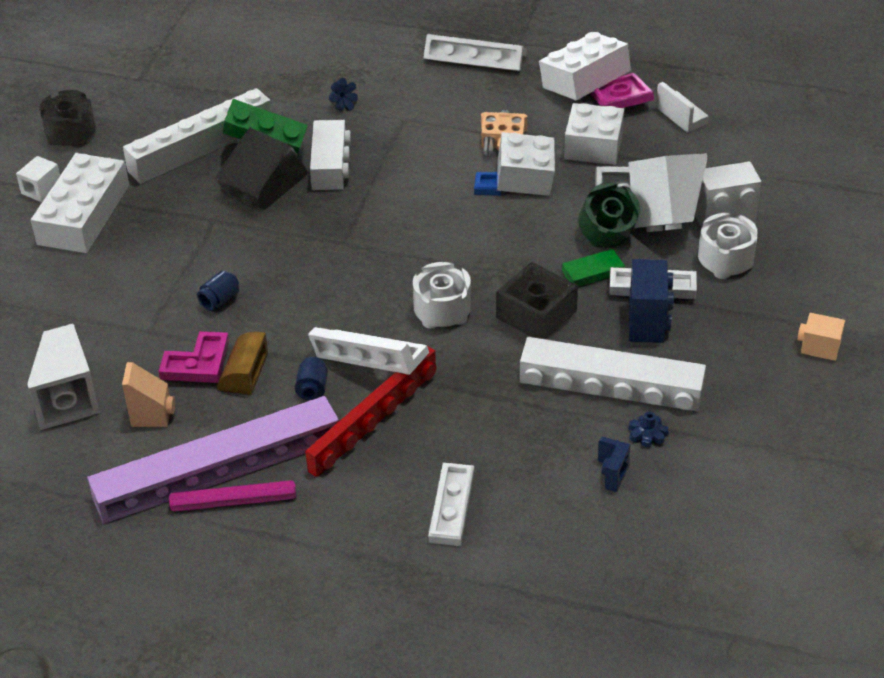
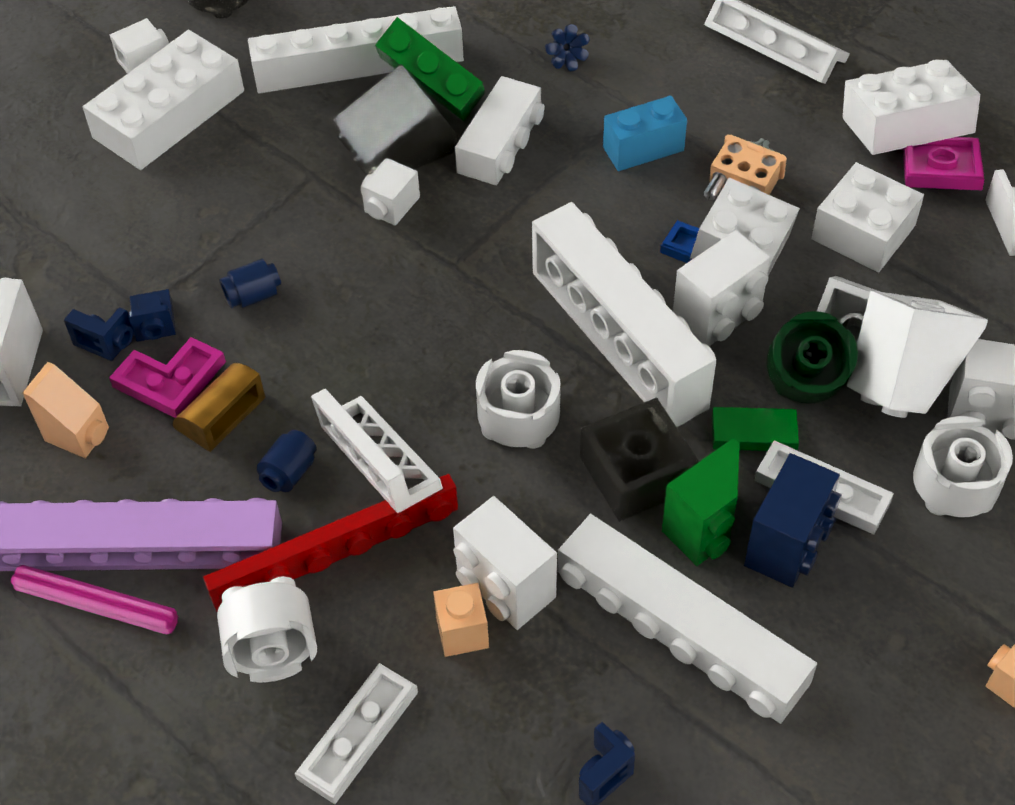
camera: 25 degrees right, 10 degrees up
dark blue plant [628,412,669,447] -> none
none -> dark blue bracket [64,307,134,361]
none -> dark blue bracket [129,289,176,342]
none -> white brick [217,576,317,683]
none -> white brick [361,158,420,226]
none -> light nougat brick [433,583,489,657]
none -> white brick [453,496,557,630]
none -> white brick [532,202,717,432]
none -> dark azure brick [603,96,687,171]
none -> green slope [662,438,740,567]
none -> white brick [673,230,771,346]

